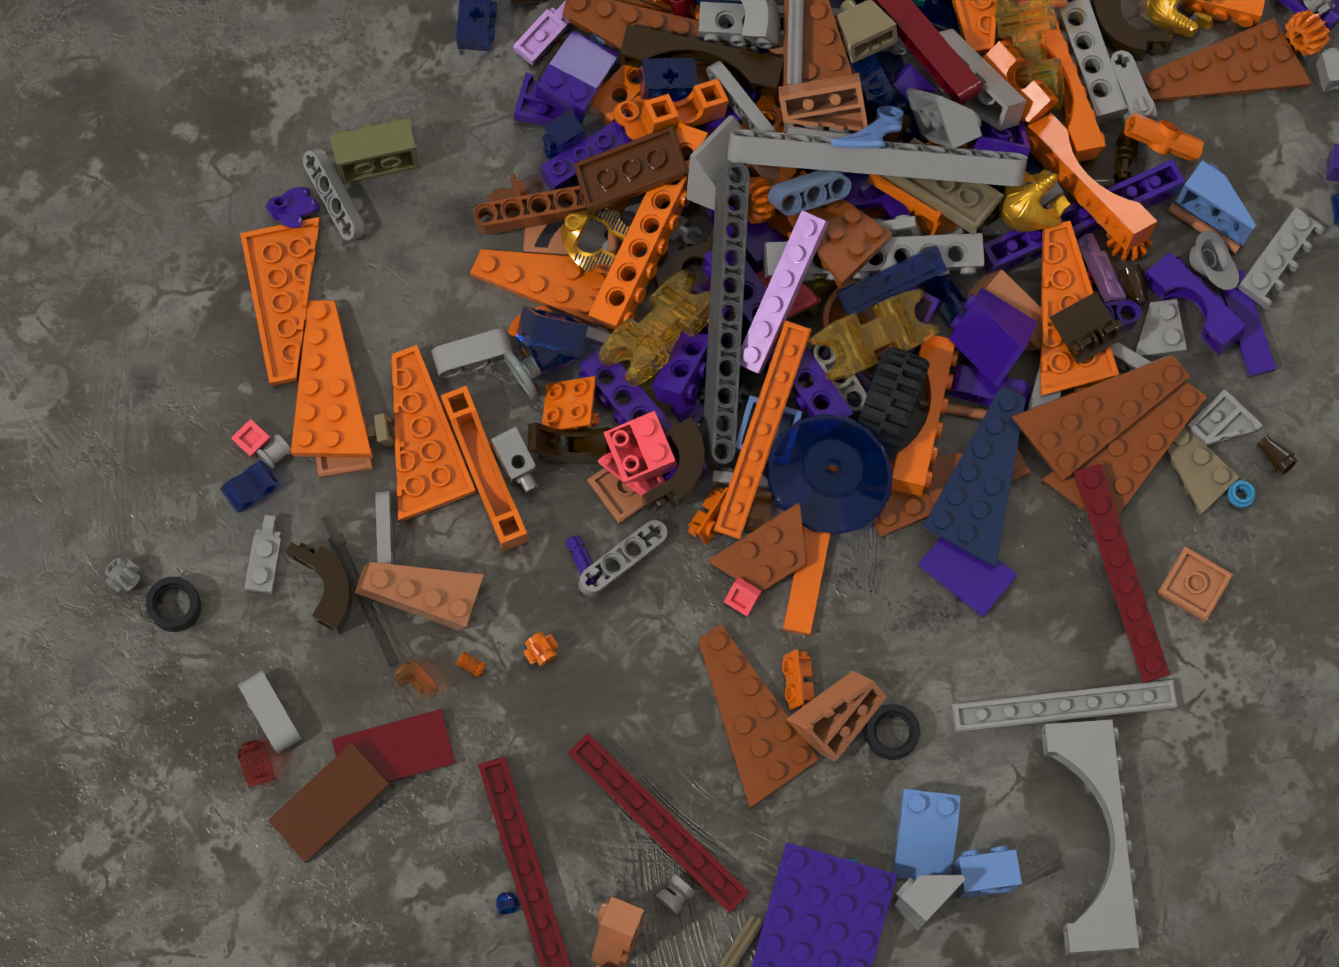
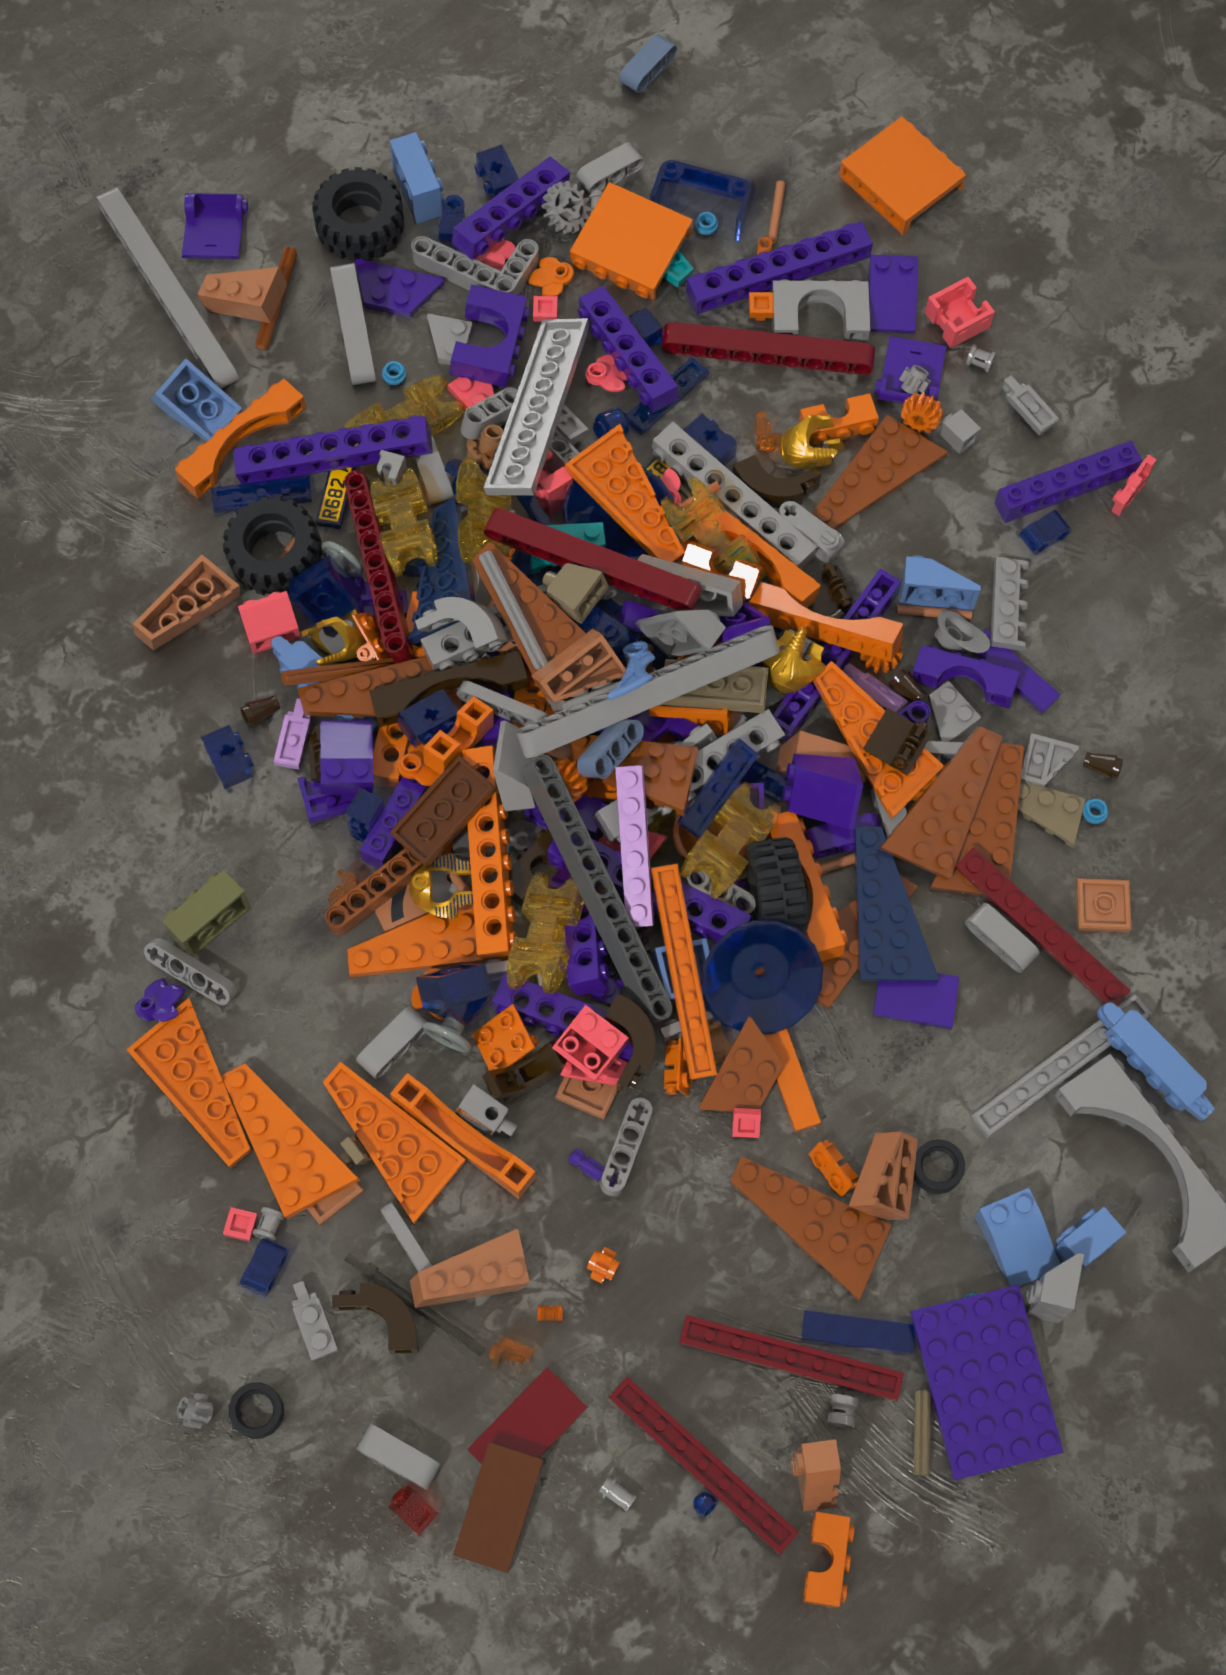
camera: 30 degrees left, 5 degrees down
orange piece [1124,113,1204,162] -> none
none -> light grey pin [599,1477,637,1512]
none -> clear blue tile [801,1310,915,1354]
none -> light grey beam [965,903,1040,973]
none -> medium blue hinge [1097,1002,1215,1121]

